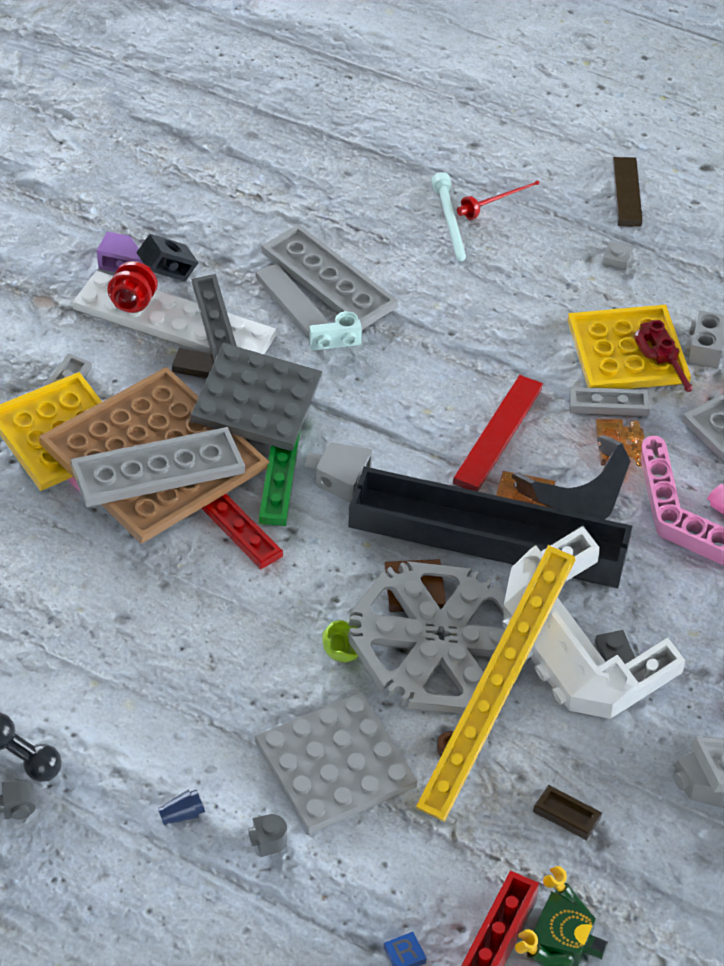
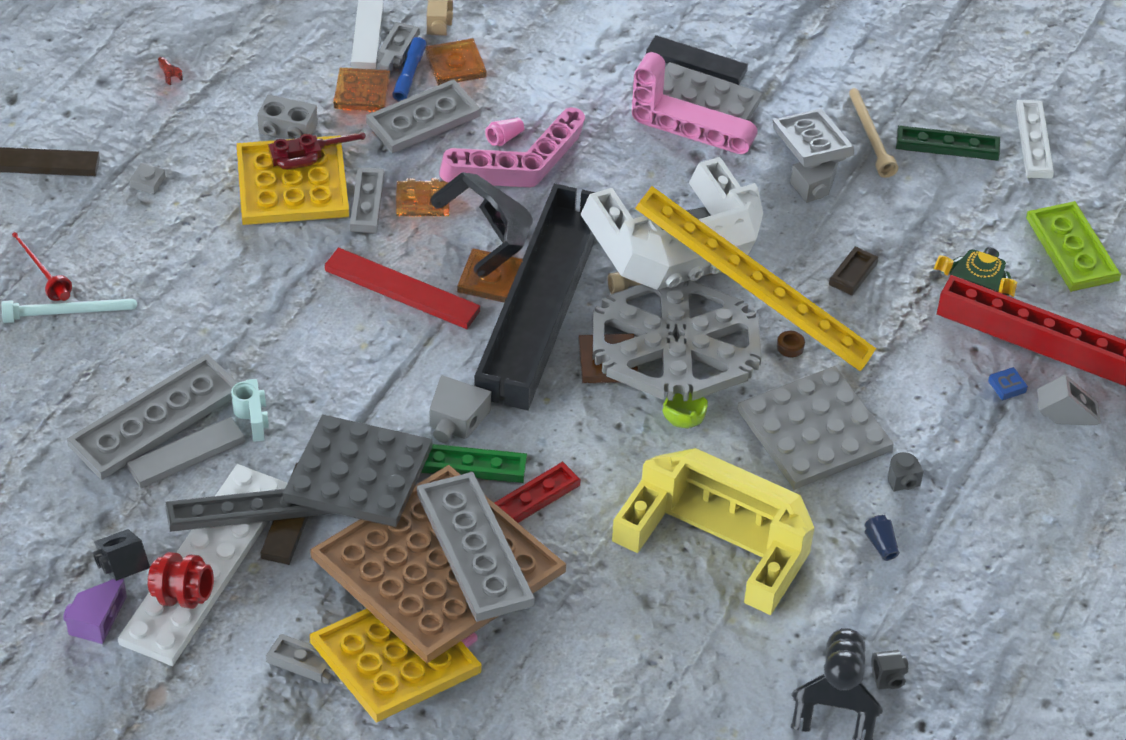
camera: 90 degrees left, 0 degrees up
none -> light yellow wedge [612,448,814,615]

